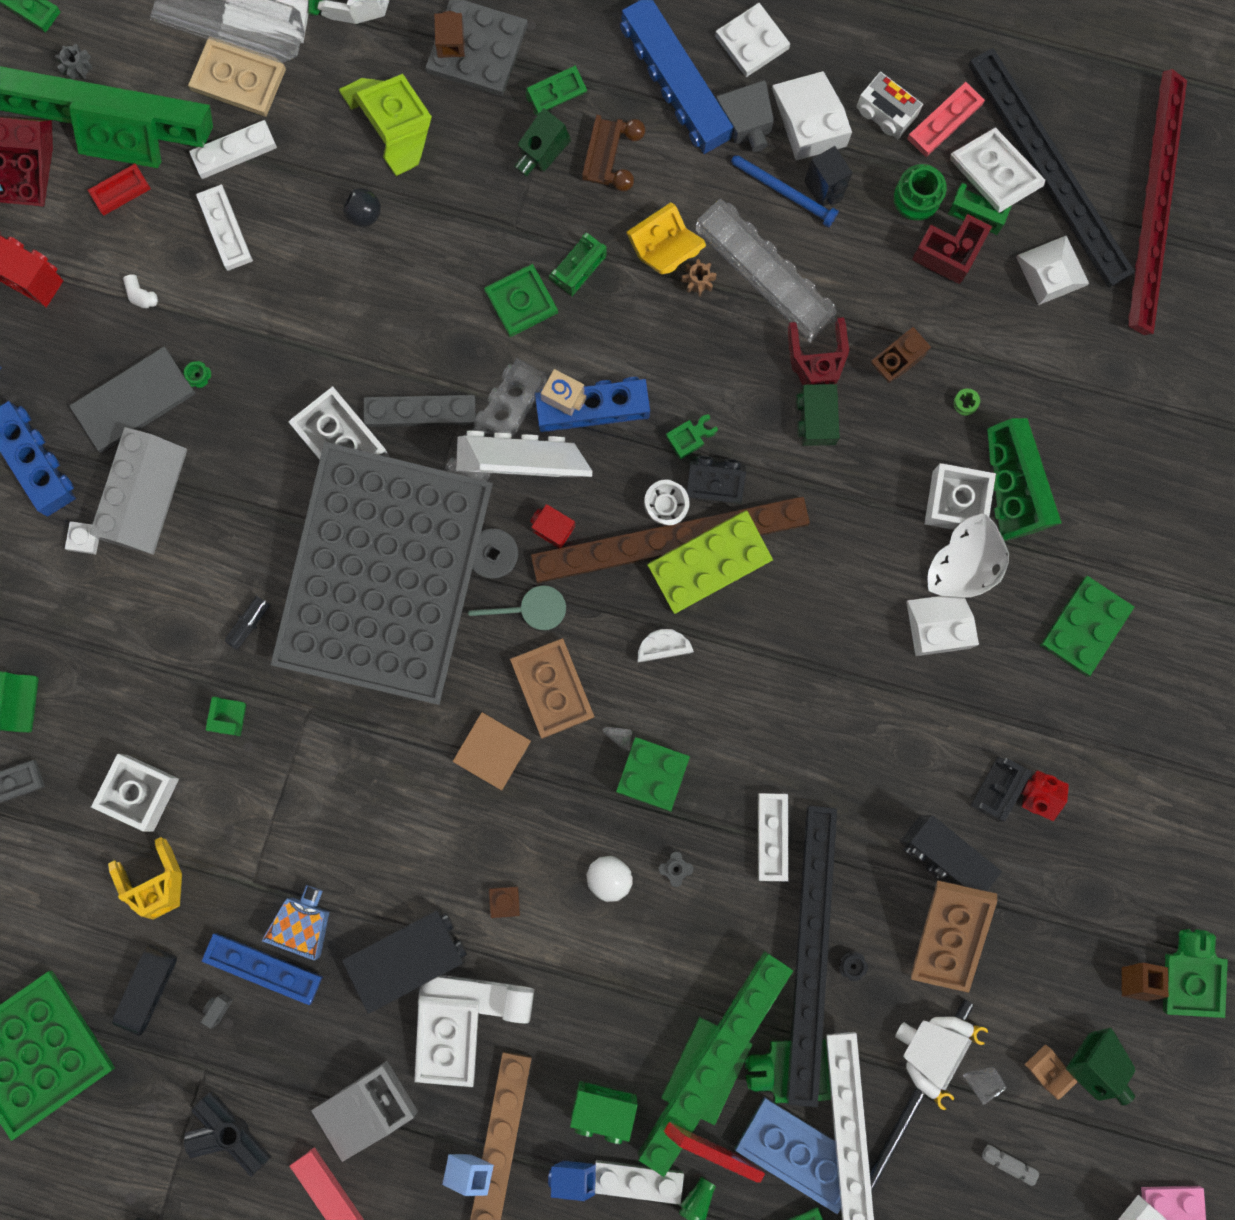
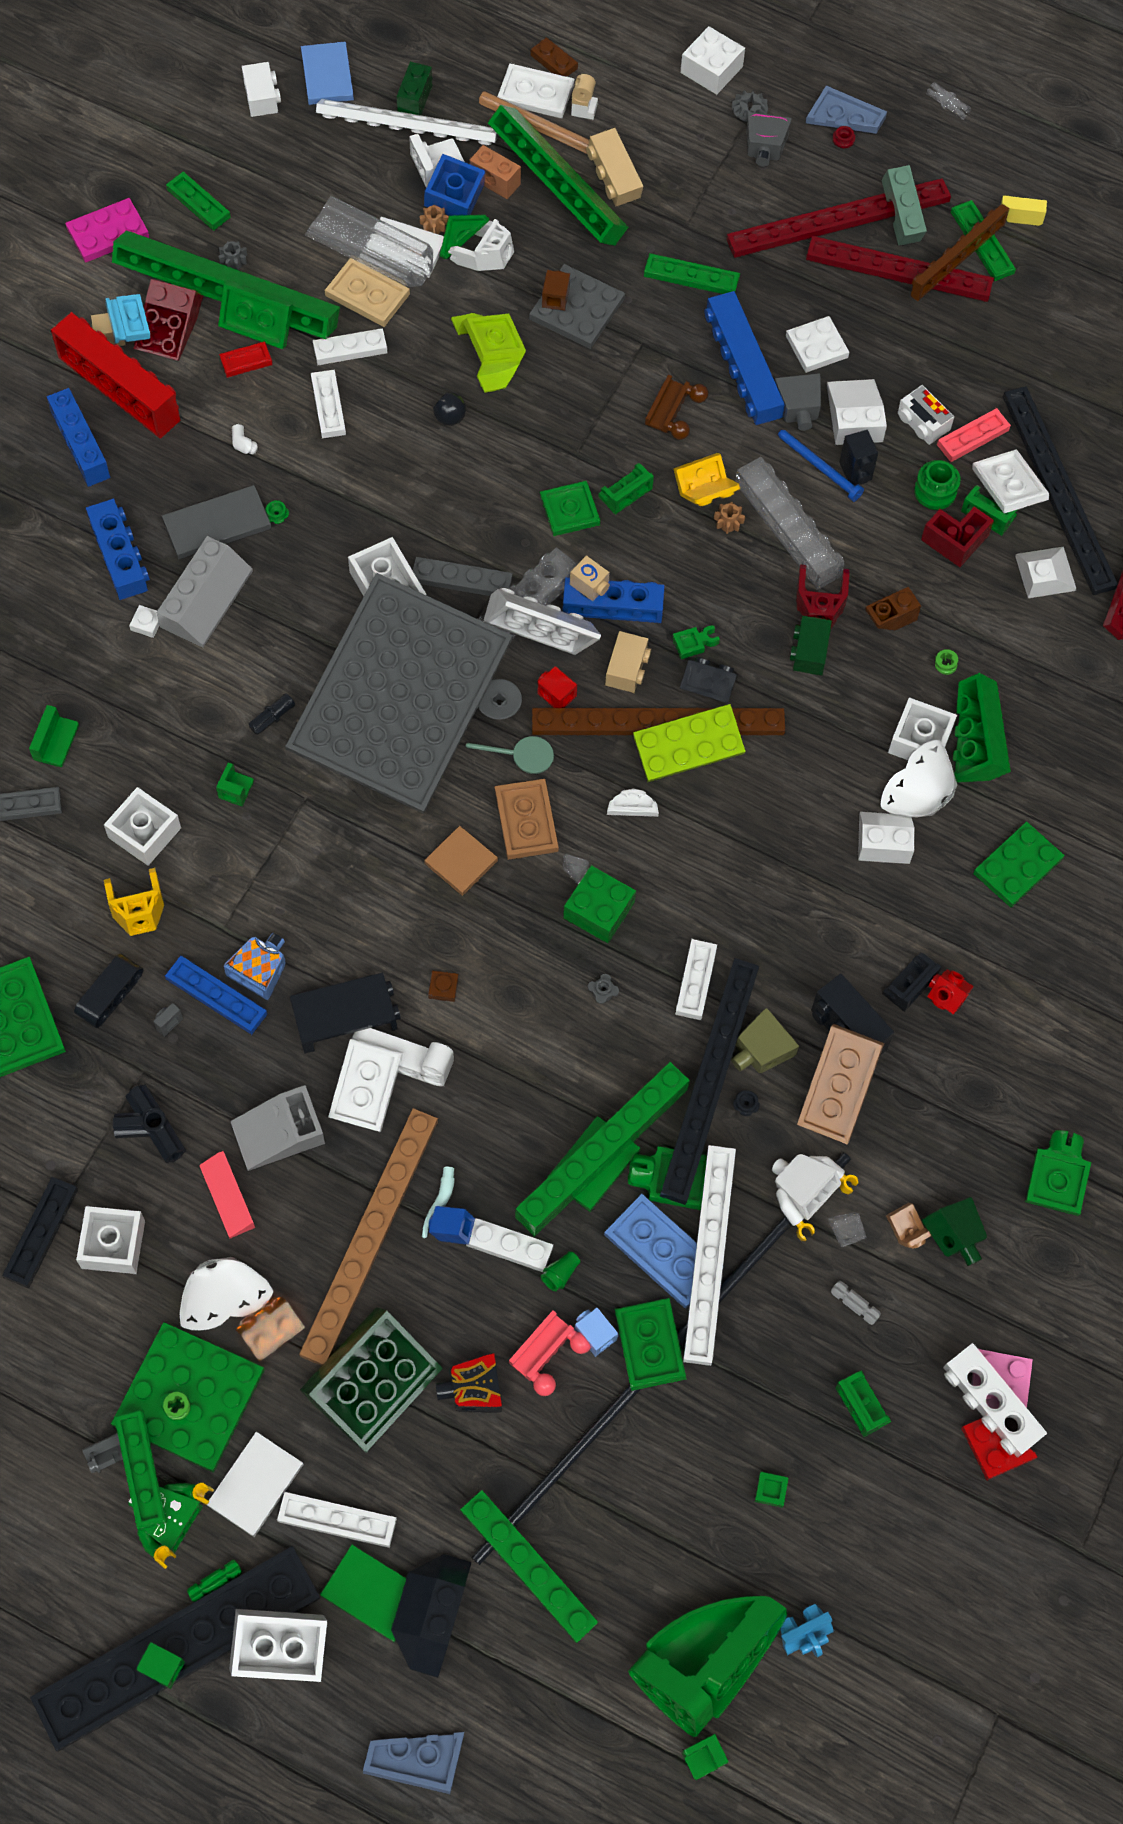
camera: 15 degrees right, 15 degrees down
light blue brick [442,1154,494,1196] -> none
dark green torso [514,108,571,177] -> none
green hinge [525,65,587,116] -> none
green brick [570,1081,638,1144] -> none
white hair [586,856,633,902] -> none
white helmet [644,480,689,525] -> none
red tile [664,1122,765,1183] -> none
reddish brown brick [1122,963,1169,1001] -> none
none -> light aqua animal [422,1167,455,1238]
none -> tan brick [605,631,651,693]
none -> olive torso [731,1008,799,1073]

